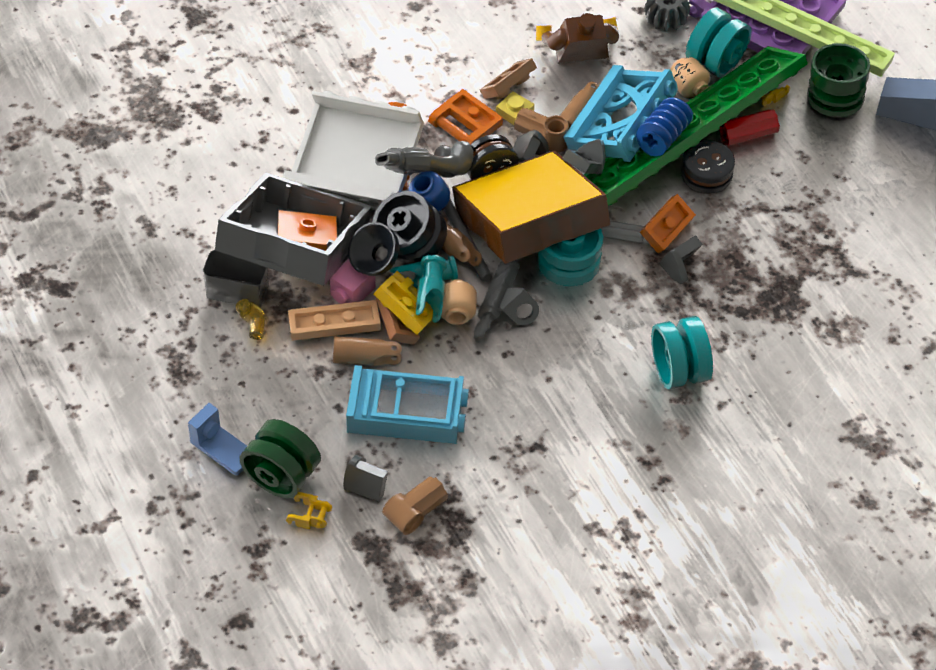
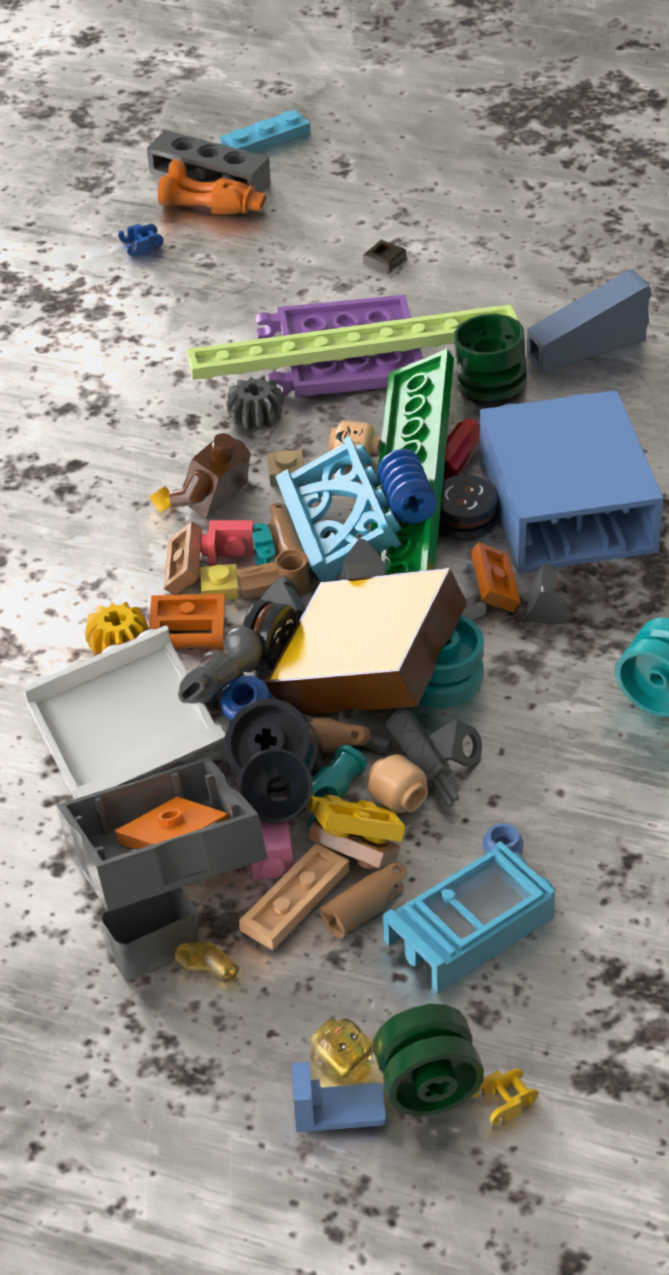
camera: 40 degrees left, 10 degrees down
dark grey tile [343,455,388,502] -> none
medium nougat piece [382,476,448,535] -> none
teal piece [416,255,447,323] -> none
teal wheel [685,7,752,78] -> none
none -> yellow gear [85,601,149,656]
none -> coral bracket [201,520,255,566]
none -> teal piece [252,523,276,565]
none -> tan plate [268,450,304,485]
none -> clear yellow head [309,1018,374,1084]
none -> medium blue brick [480,390,663,573]
none -> medium blue plate [482,823,523,854]

